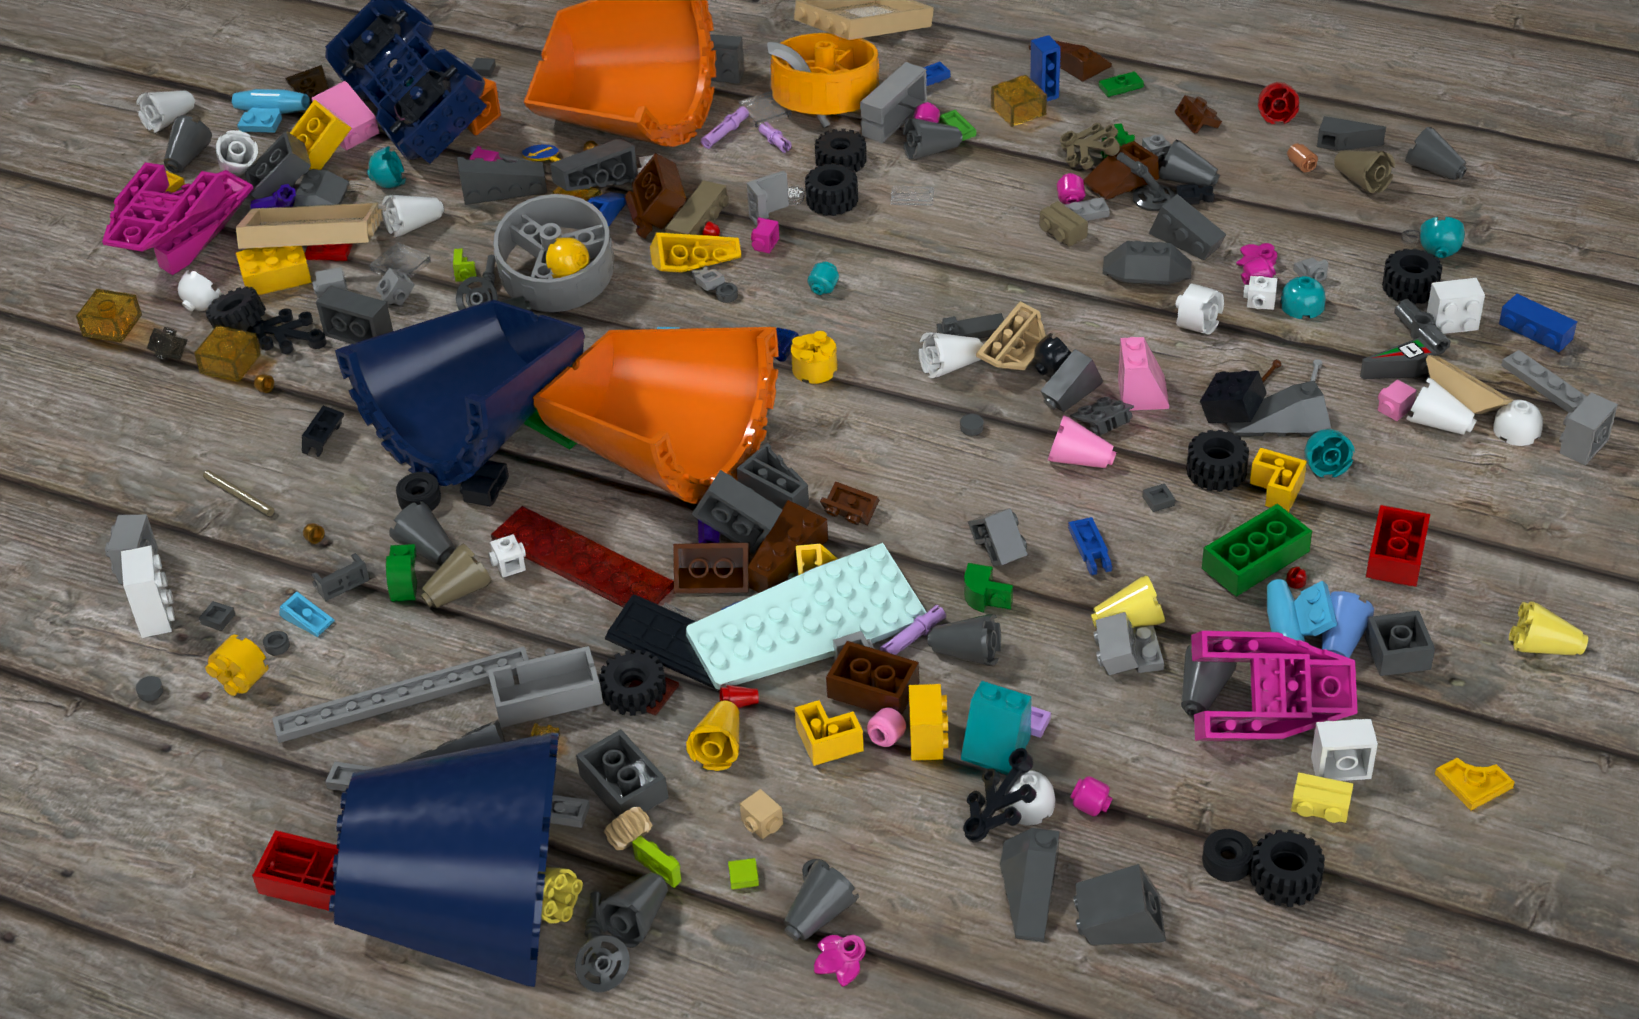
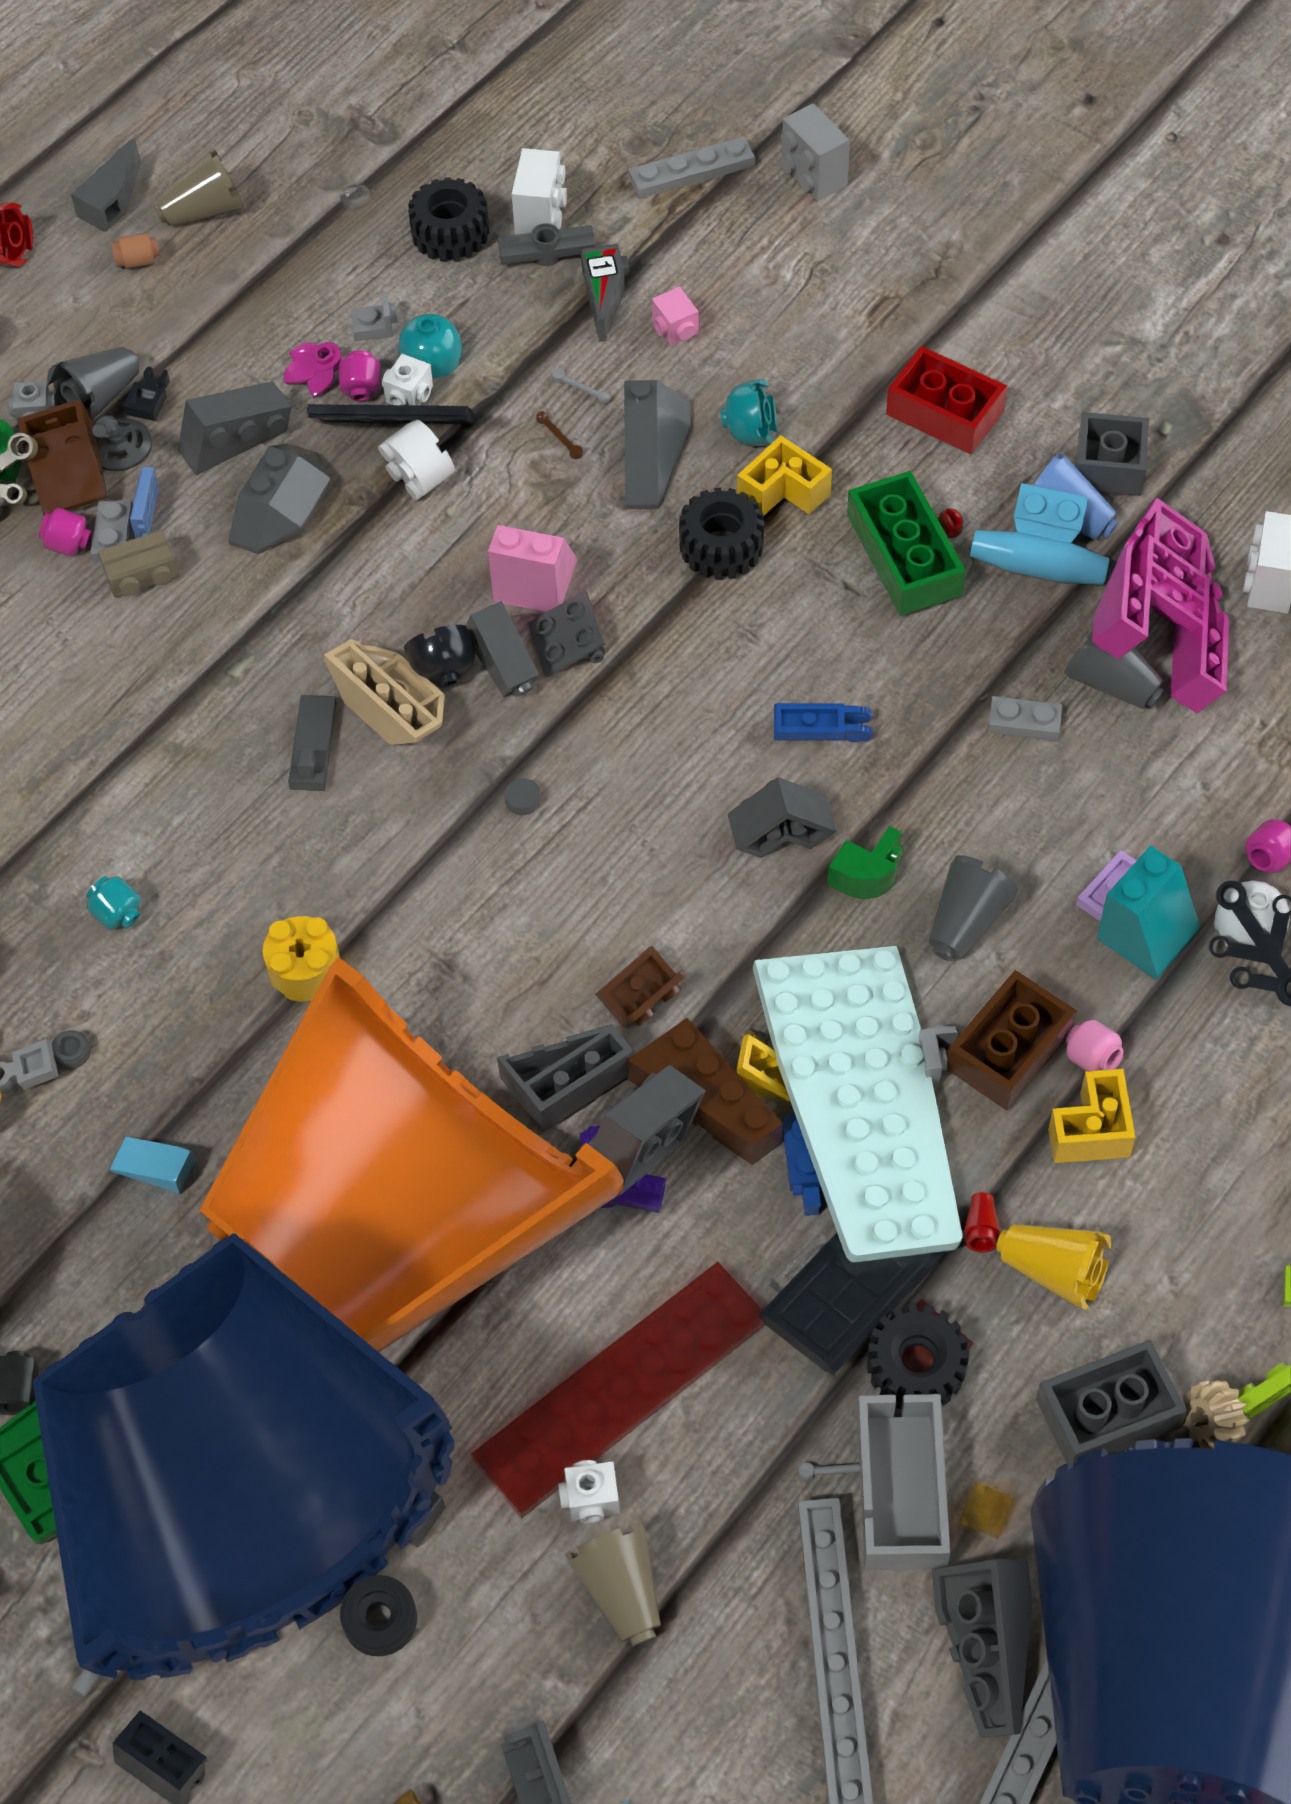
camera: 75 degrees left, 15 degrees up
green brick [386,544,418,601] -> none
dark grey cone [389,501,456,566] -> none
reddish brown slope [673,543,750,594] -> none
tan brick [740,789,783,839] -> none
clear blue piece [775,328,799,362] -> none
lavender pin [880,605,946,655] -> none
yellow brick [909,684,948,760] -> none
white cone [919,332,984,378] -> none
bright pink cone [1048,416,1117,468] -> none
light yellow cone [1091,576,1165,629] -> none
light grey brick [1094,612,1139,675] -> none
dark grey tile [1142,483,1175,512] -> none
black brick [1200,370,1267,423] -> none
dark grey cone [1405,127,1467,180] -> none
white cone [1406,377,1477,435] -> none
teal cylinder [1420,217,1465,258] -> none
tan wedge [1426,355,1513,414] -> none
white cylinder [1493,400,1543,446] -> none
blue brick [1499,294,1577,352] -> none
light yellow cone [1509,601,1588,655] -> none
none -> medium blue tile [130,467,159,538]
none -> black piece [307,404,475,424]

